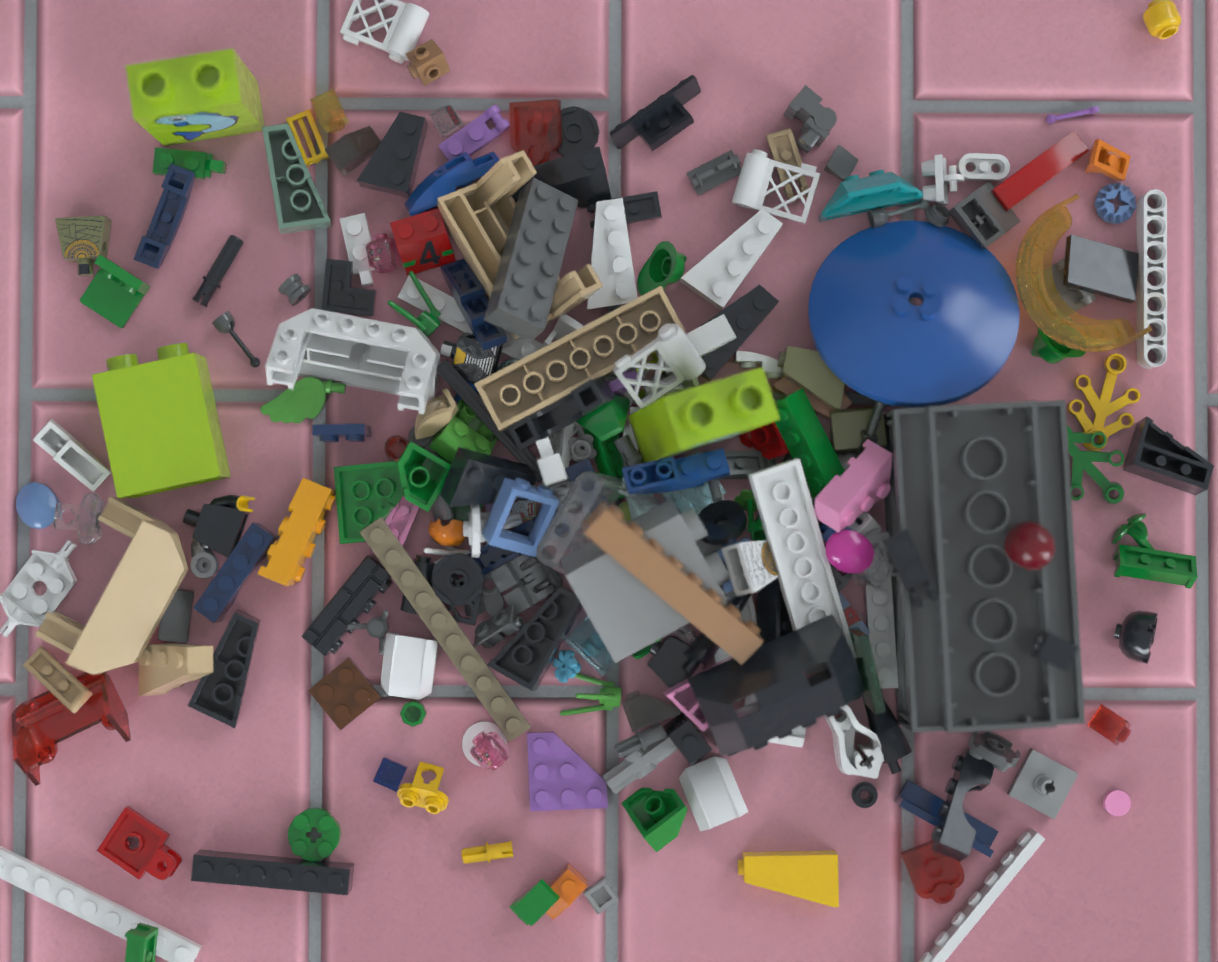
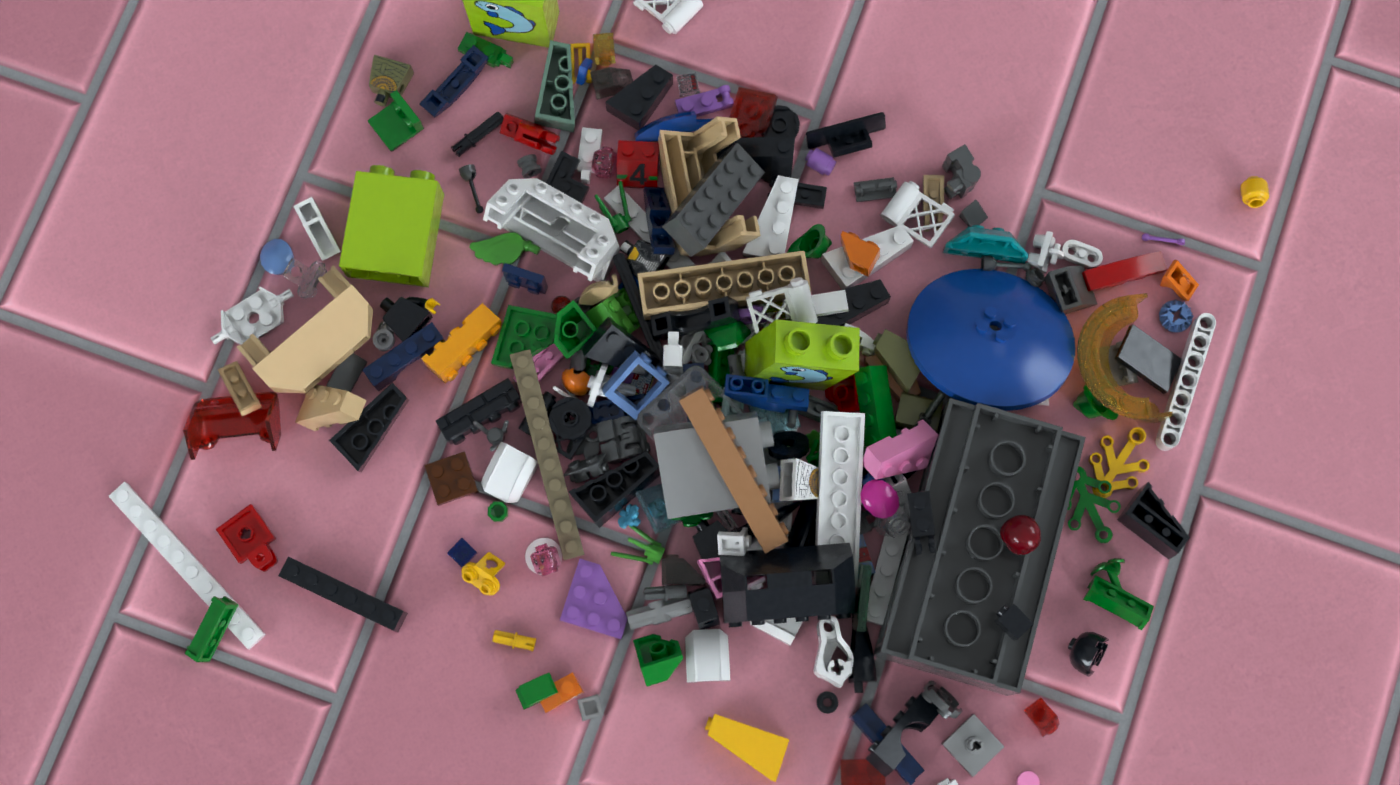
camera: 25 degrees right, 10 degrees down
green plate [288,808,341,861] -> none
medium nougat brick [406,39,451,86] -> none
none -> red plate [500,113,560,155]
none -> blue tile [576,58,593,85]
none -> white bracket [717,527,751,556]
none -> medium lavender brick [805,148,837,176]
none -> orange slope [841,231,880,277]

